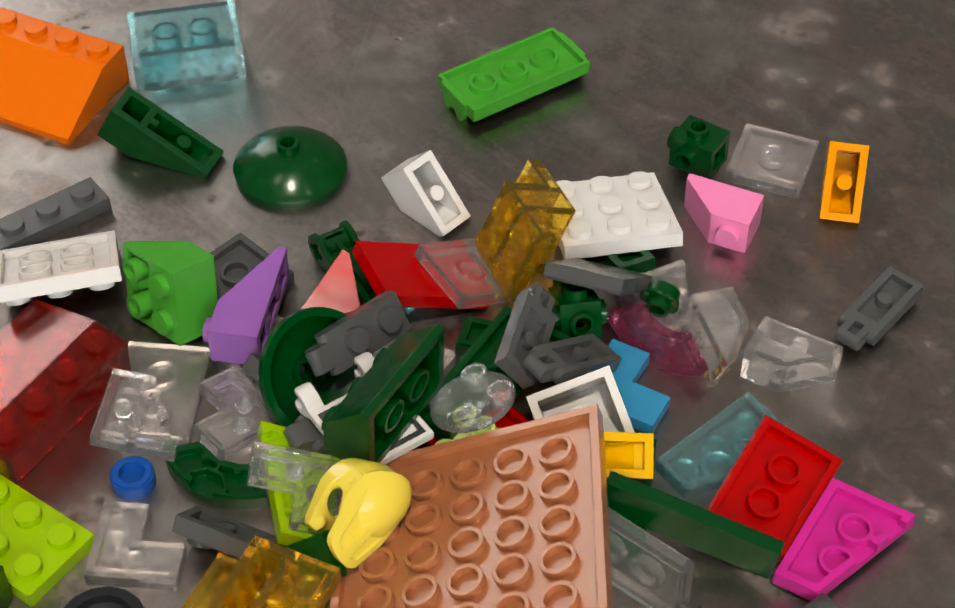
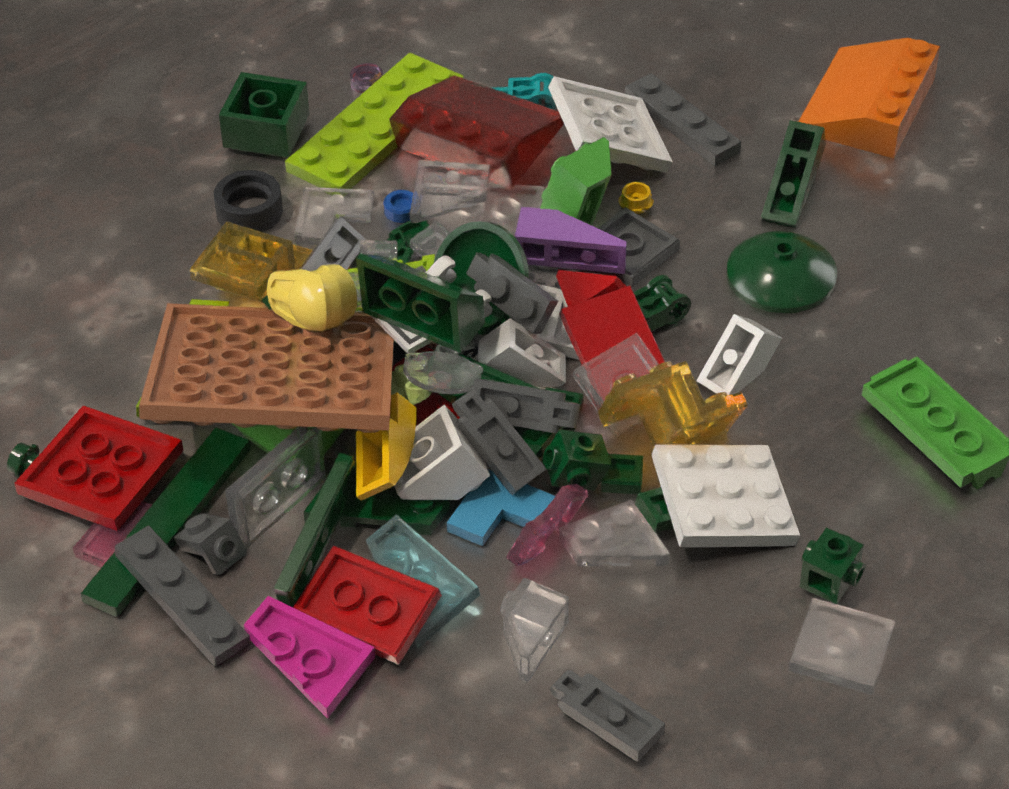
camera: 90 degrees right, 0 degrees up
clear light blue brick [126,0,247,93] -> none
dark grey tile [543,258,652,296] -> none
dark green plate [640,280,680,317] -> none
clear slope [674,287,750,387] -> none
bright pink slope [684,173,764,254] -> none
light orange slope [819,141,869,224] -> none

